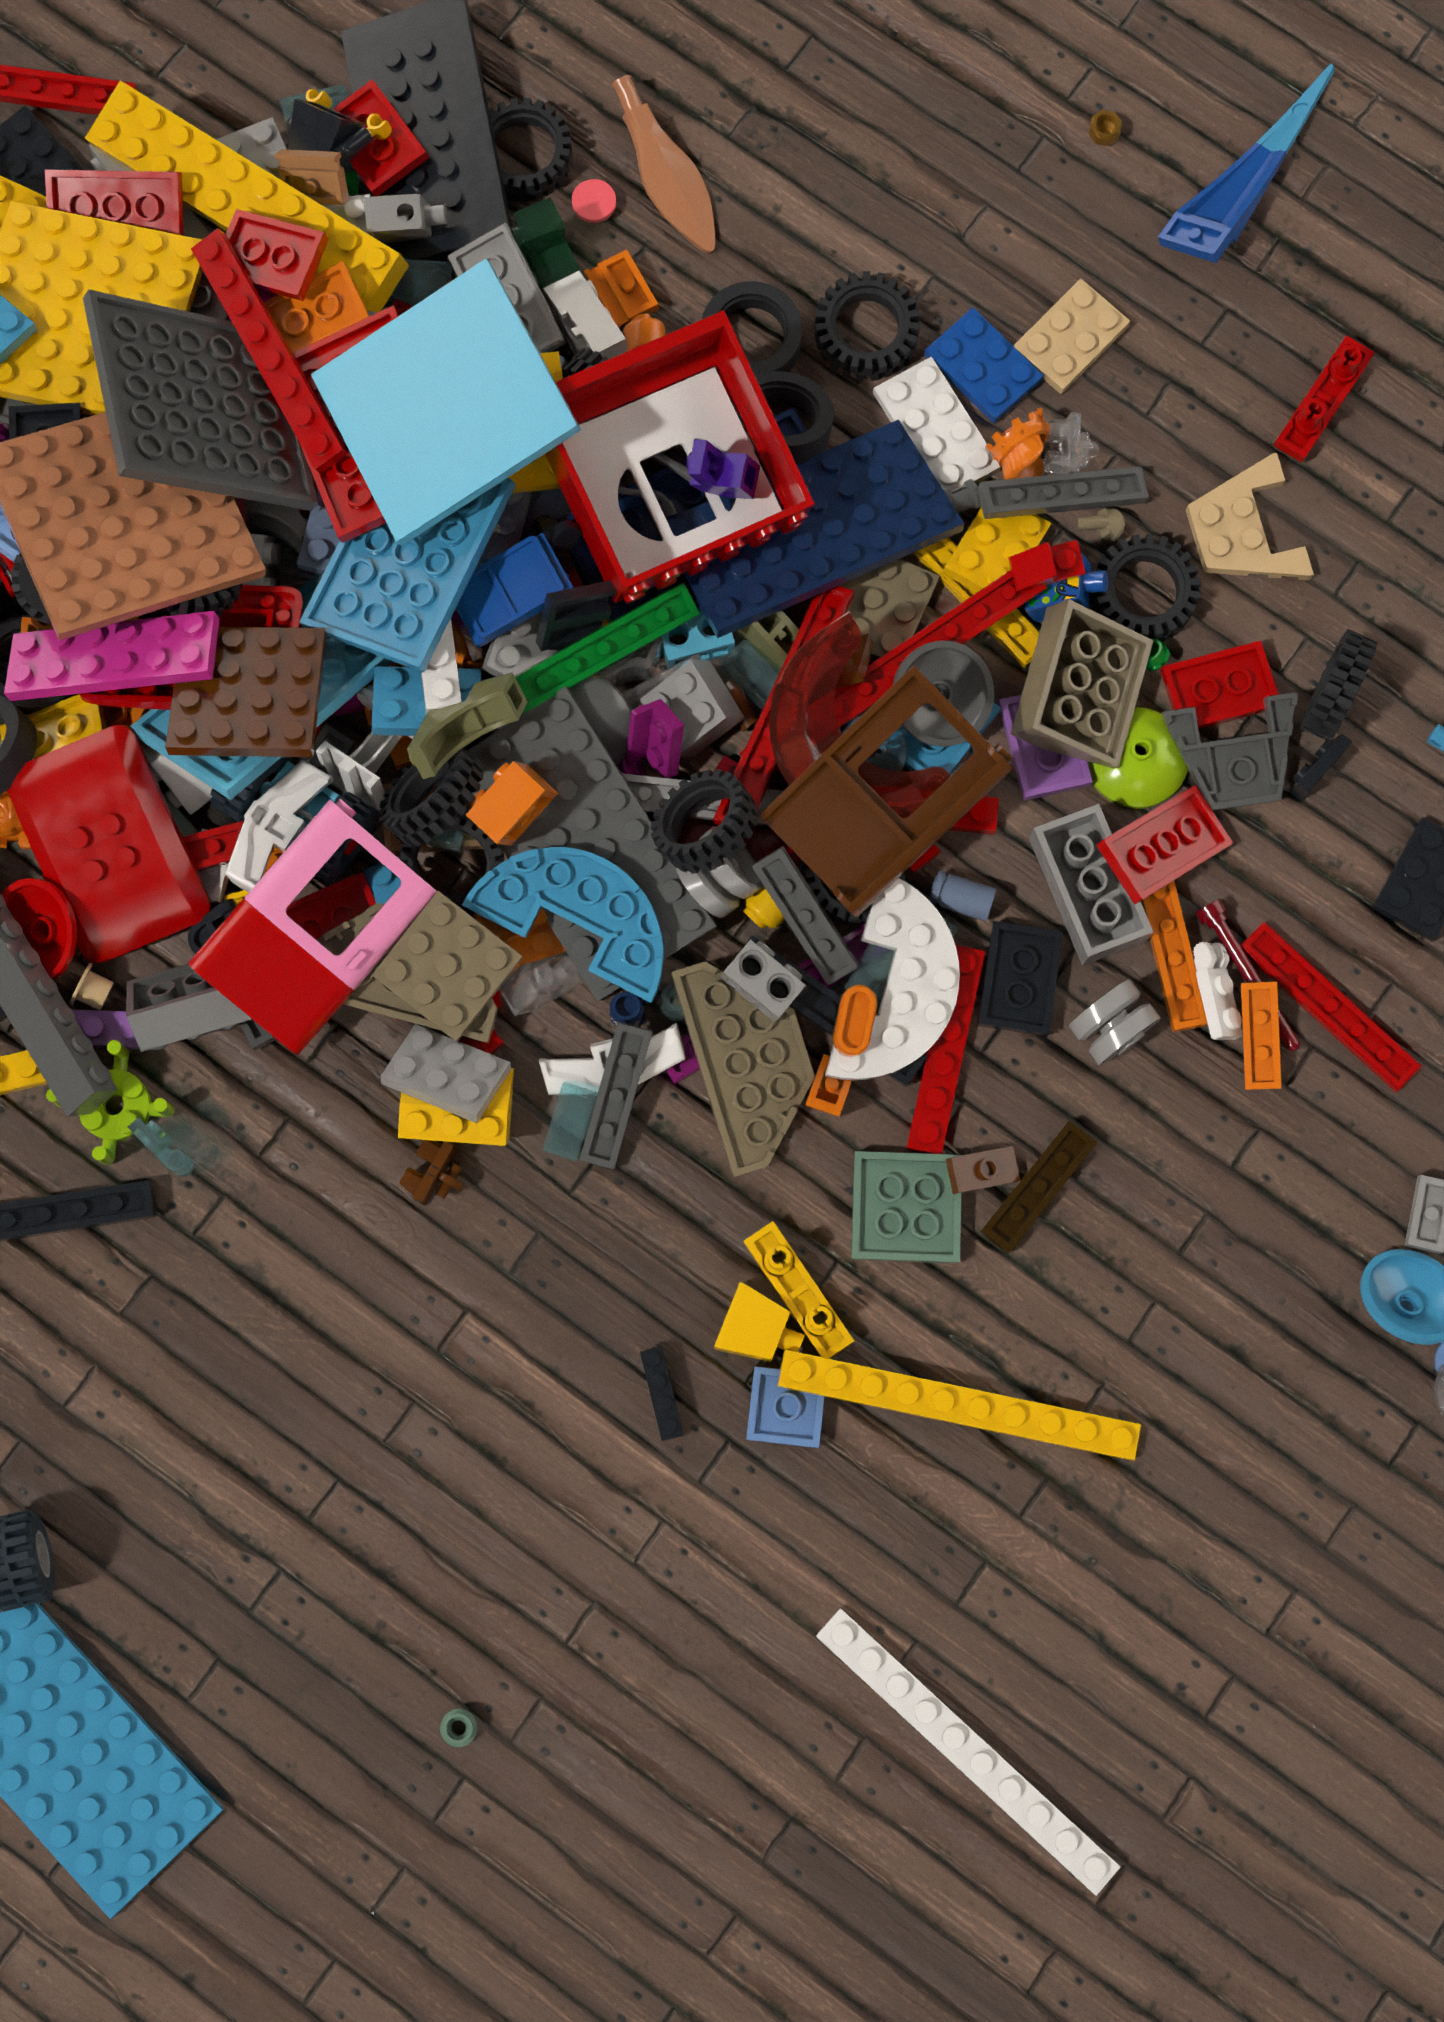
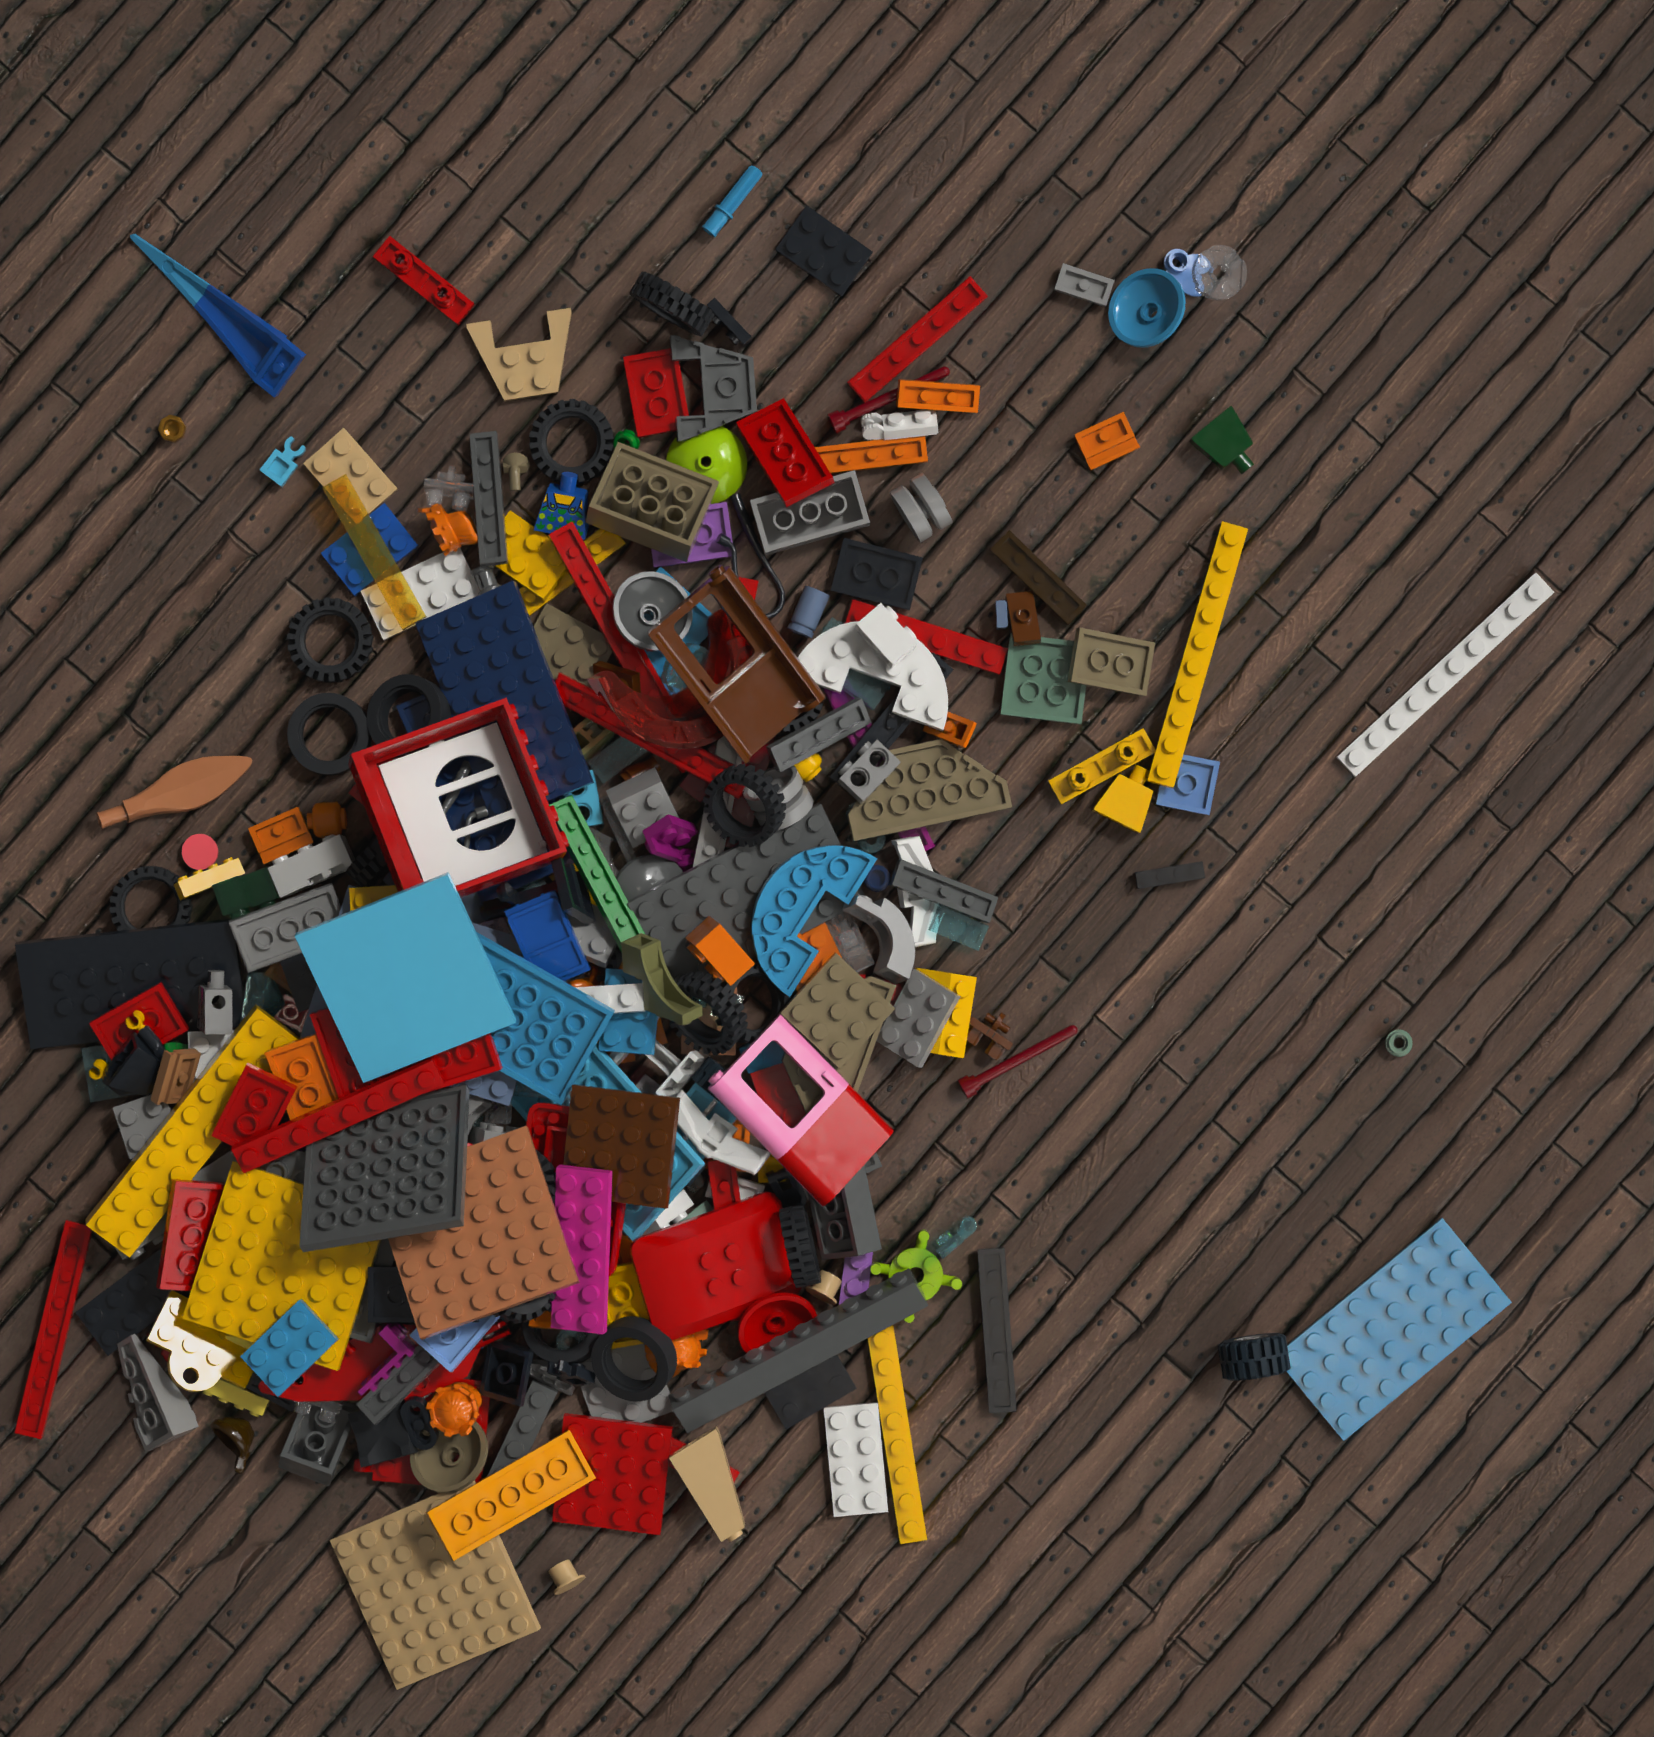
camera: 80 degrees left, 10 degrees up
dark purple brick [687,440,760,499] -> none
orange tile [833,985,877,1057] -> none
red slope [1008,540,1086,592] -> none
none -> yellow piece [174,857,245,900]
none -> medium azure plate [260,436,306,487]
none -> clear yellow plate [322,474,427,630]
none -> black piece [716,493,785,619]
none -> black tyre [779,1204,821,1288]
none -> light grey arch [842,895,915,984]
none -> white brick [855,603,917,669]
none -> dark red piece [957,1025,1078,1099]
none -> sand blue tile [995,600,1008,630]
none -> dark tan plate [1067,628,1155,696]
none -> orange plate [1074,412,1140,471]
none -> dark green torso [1189,406,1254,474]

